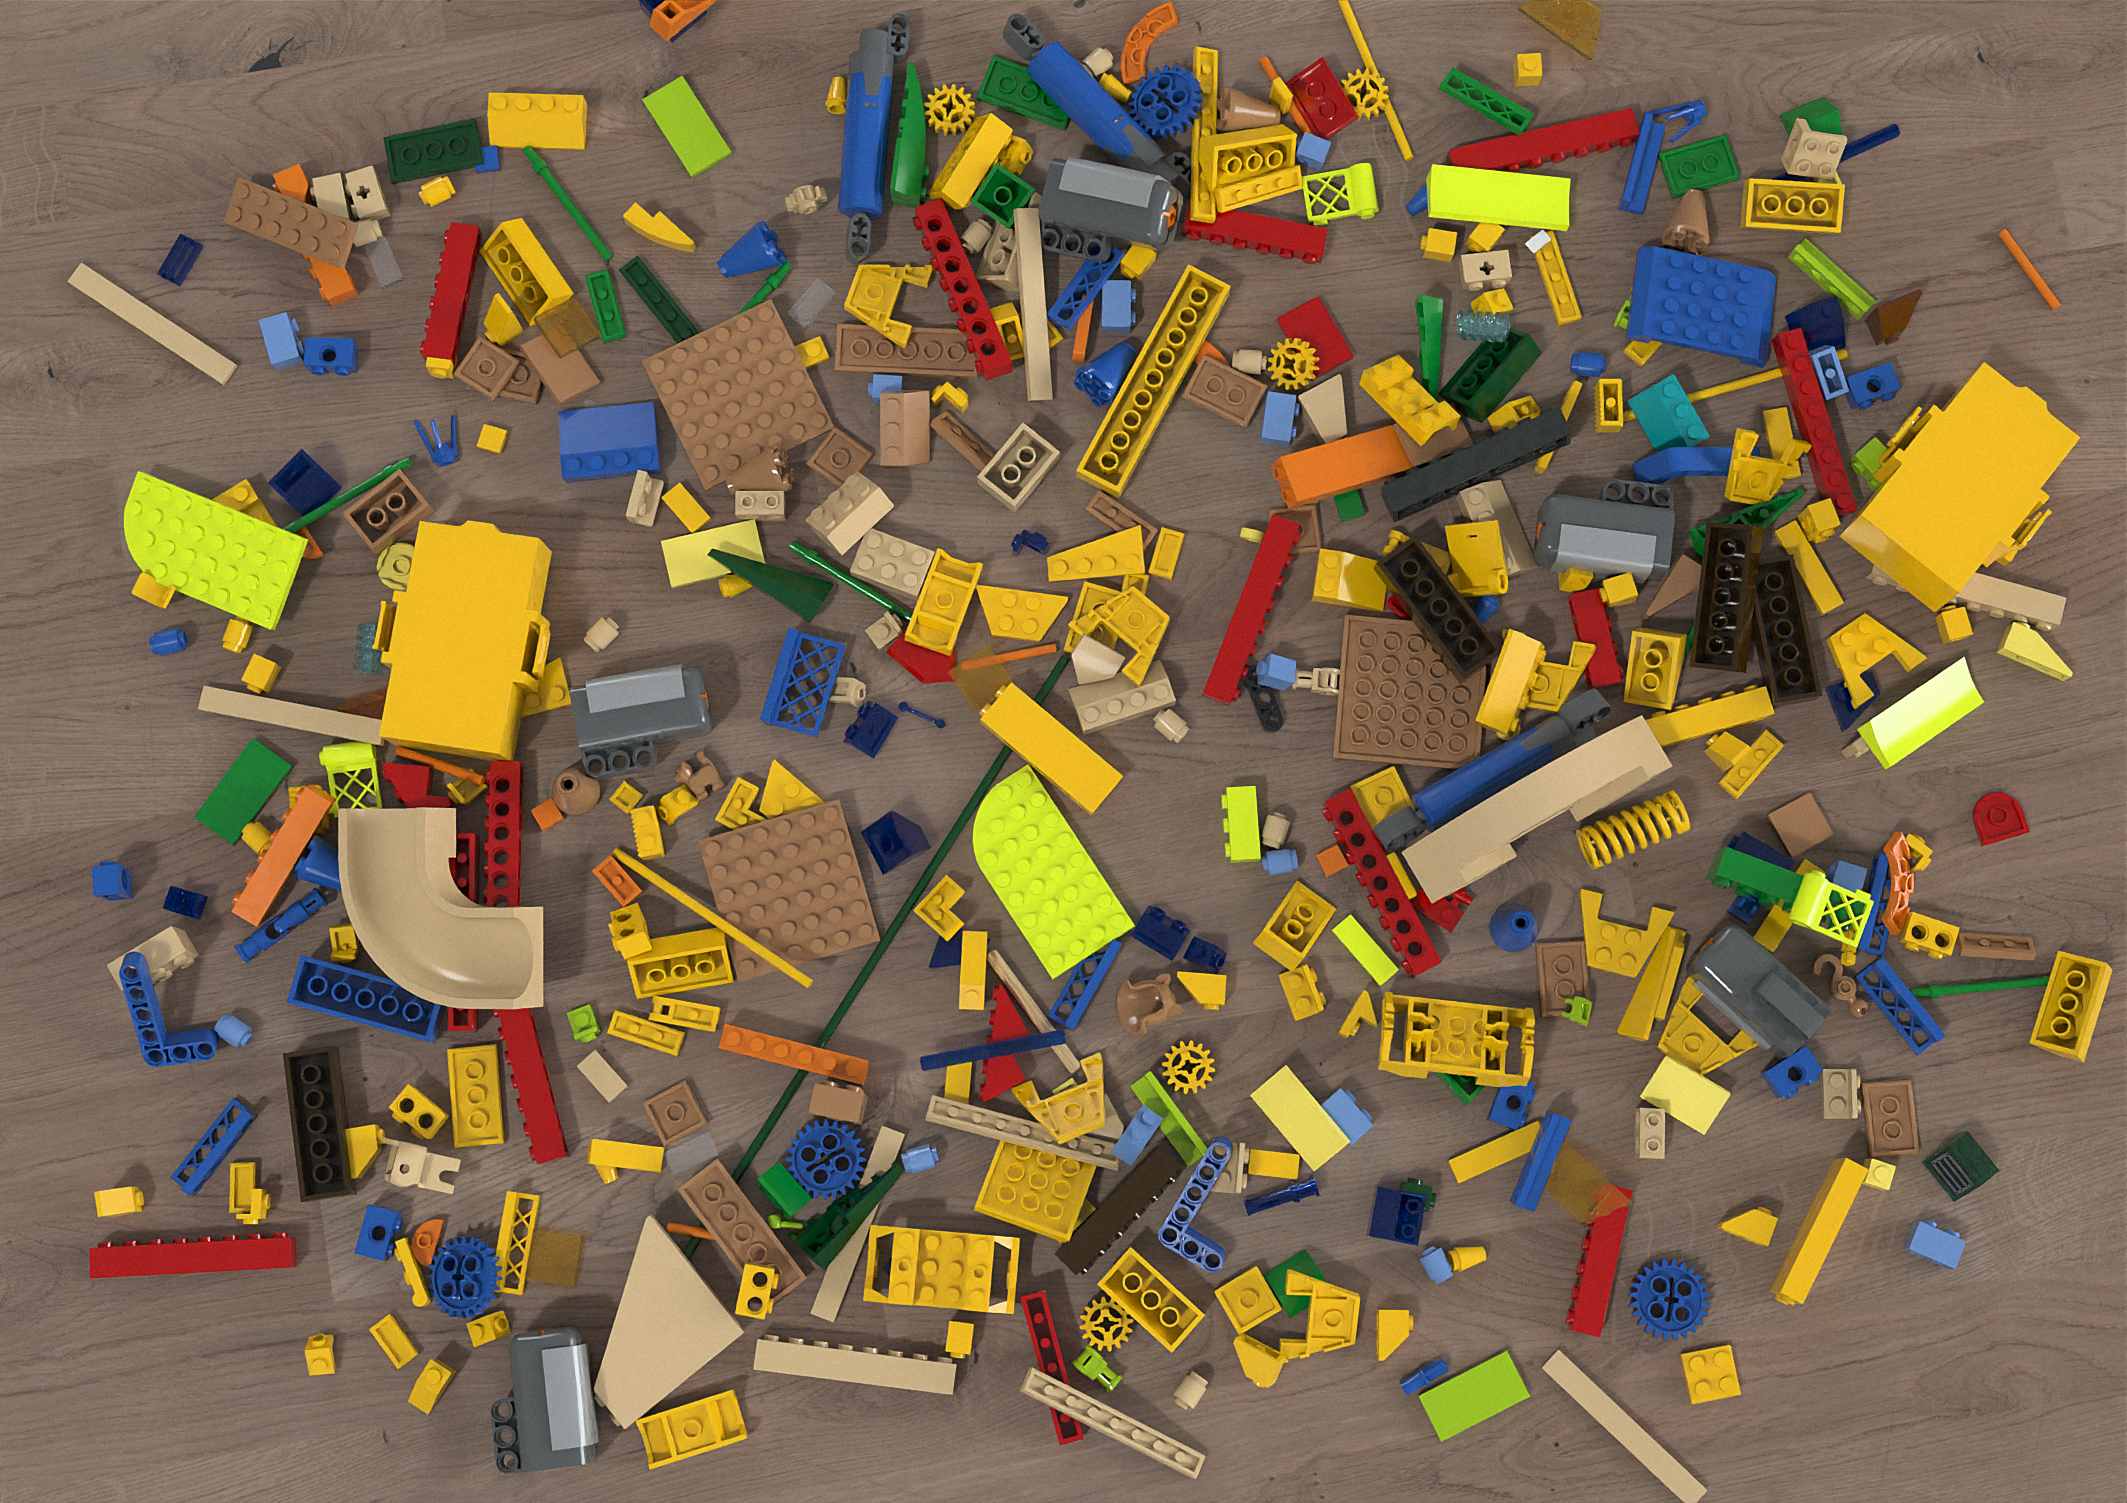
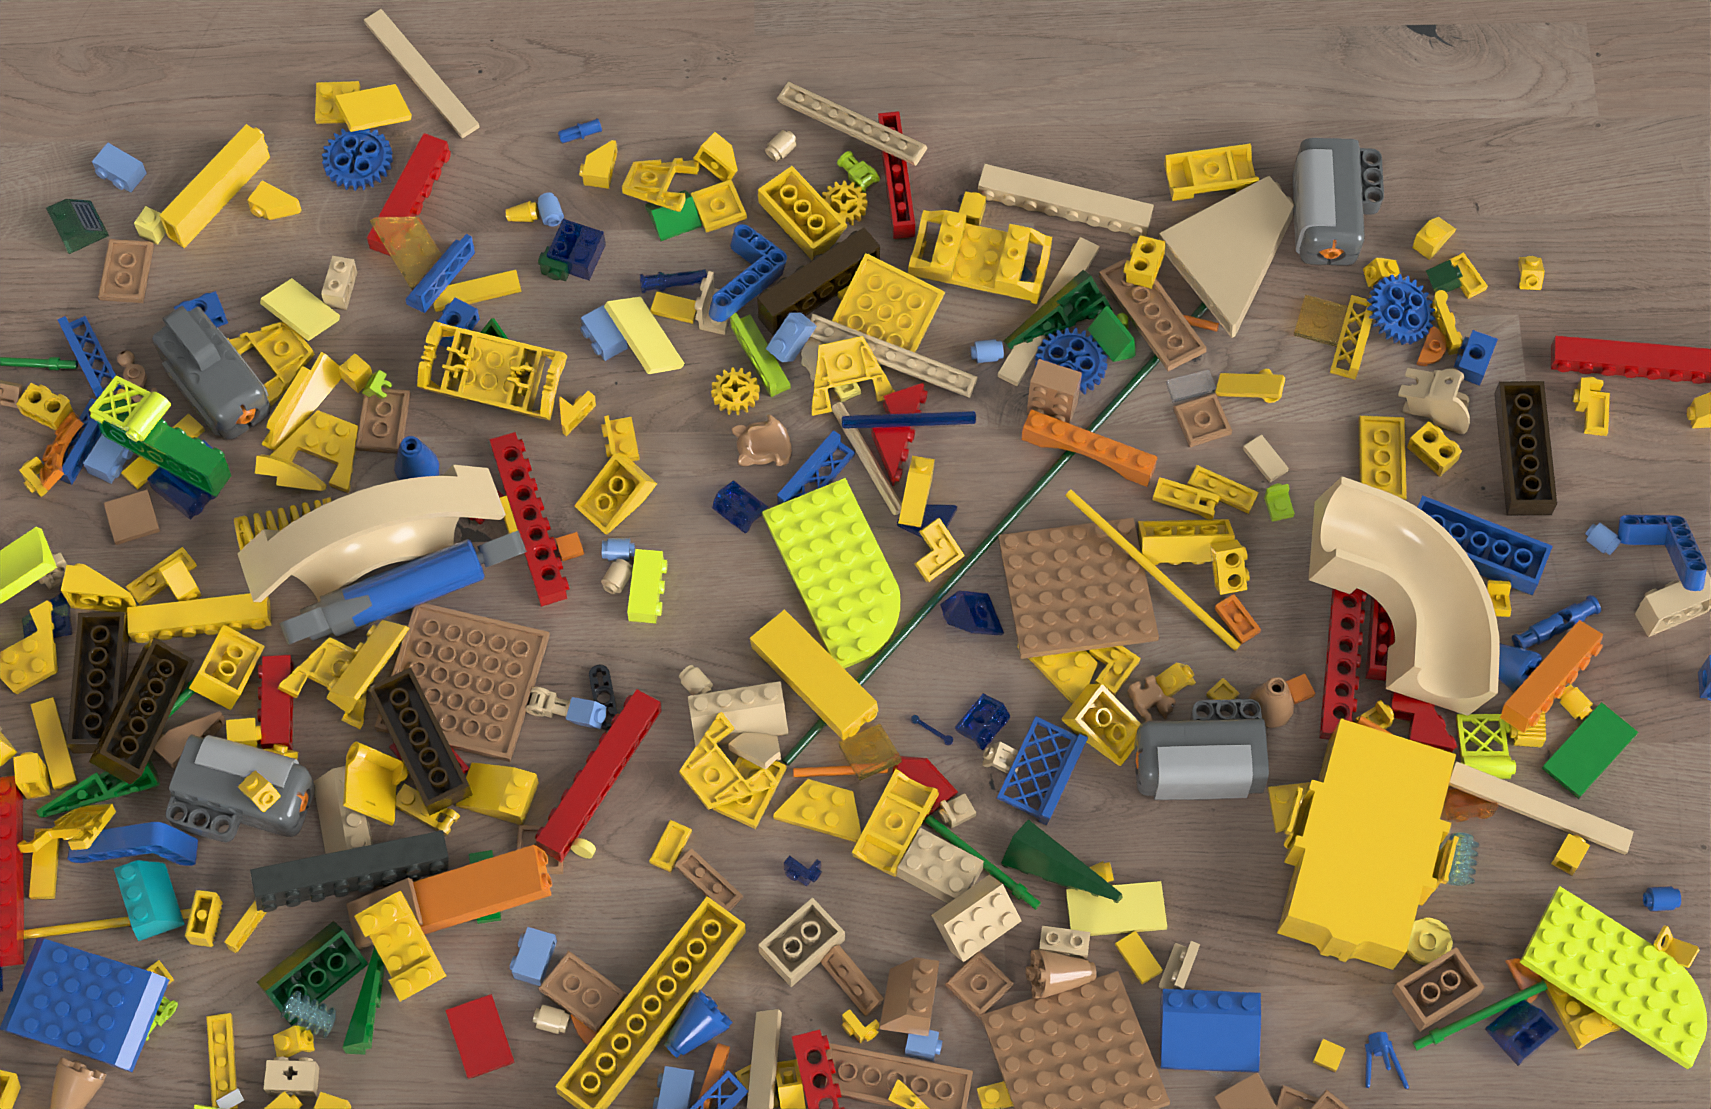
camera: 170 degrees left, 15 degrees down
clear blue bracket [163,886,208,920] -> none
blue fence [170,1098,258,1196] -> none
yellow brick [222,616,253,654] -> none
yellow slope [345,1124,385,1179] -> none
red brick [493,1008,570,1165] -> none
tan brick [583,617,619,653] -> none
yellow brick [629,806,665,861] -> none
yellow tile [944,1057,972,1105] -> none
yellow wing [1047,525,1145,582] -> none
yellow tile [1121,574,1149,595] -> none
yellow slope [1176,971,1227,1010] -> none
clear blue bracket [1183,936,1227,974] -> none
yellow gear [1267,338,1319,390] -> none
tan slope [1296,374,1347,445] -> none
neon yellow tile [1332,914,1399,986] -> none
yellow plate [1349,766,1415,830] -> none
lime tile [1418,1351,1530,1442] -> none
blue cone [1473,595,1499,624] -> none
yellow slope [1487,395,1541,433] -> none
blue brick [1570,352,1606,377] -> none
tan bracket [1821,1069,1861,1119] -> none
none -> yellow slope [61,563,137,614]
none -> yellow bracket [238,770,281,812]
none -> yellow slope [255,454,327,491]
none -> yellow tile [335,84,412,132]
none -> yellow brick [339,353,373,393]
none -> yellow slope [1061,684,1141,766]
none -> dark green brick [1426,260,1463,293]

